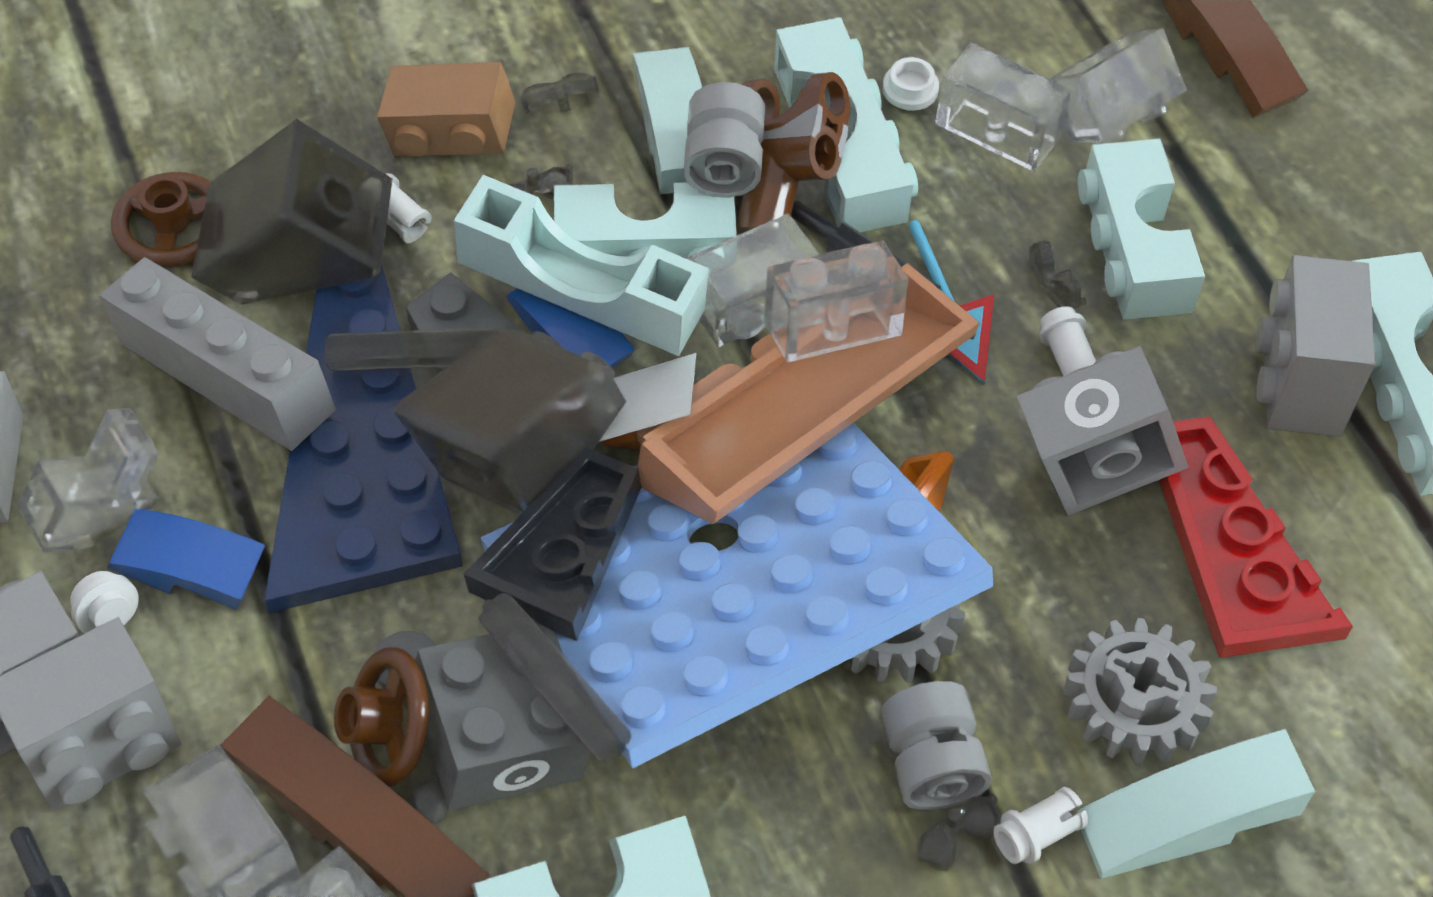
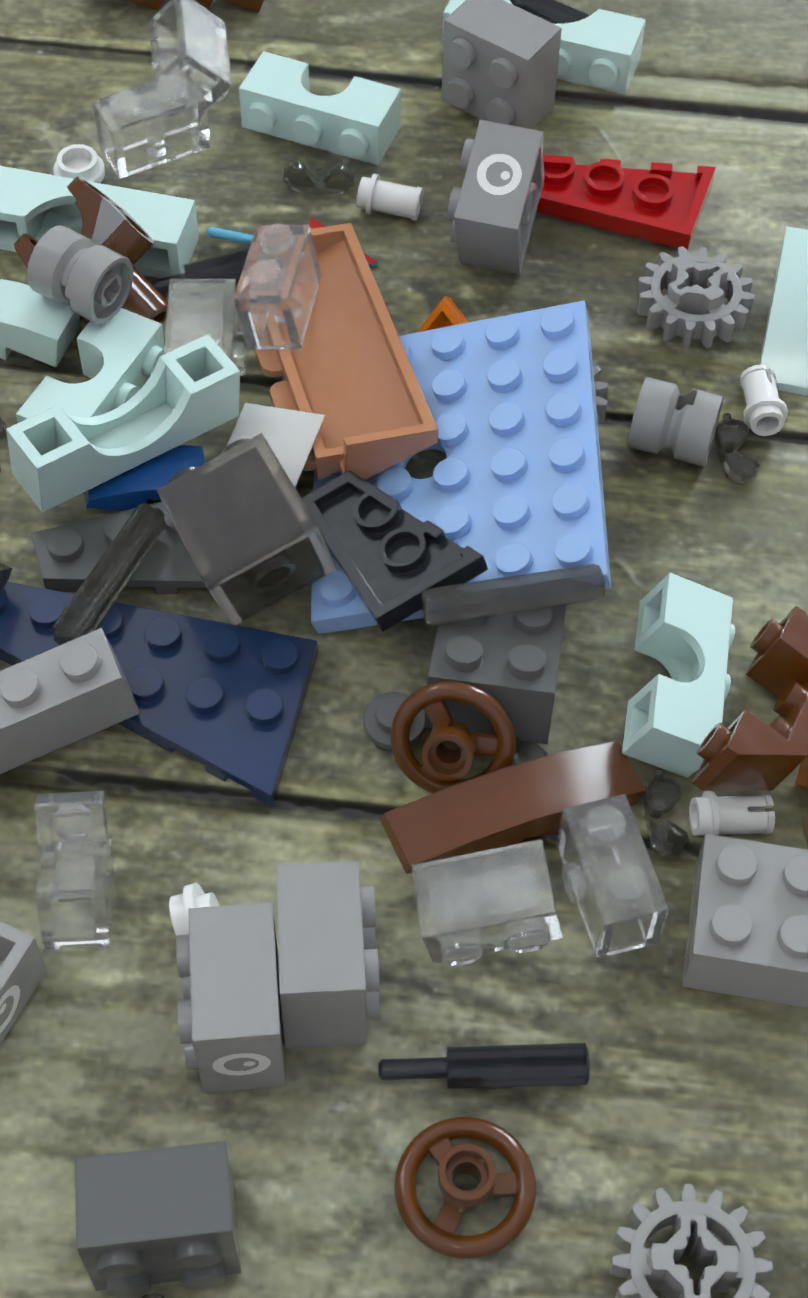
camera: 60 degrees left, 0 degrees up
blue slope [107,509,265,610] -> none

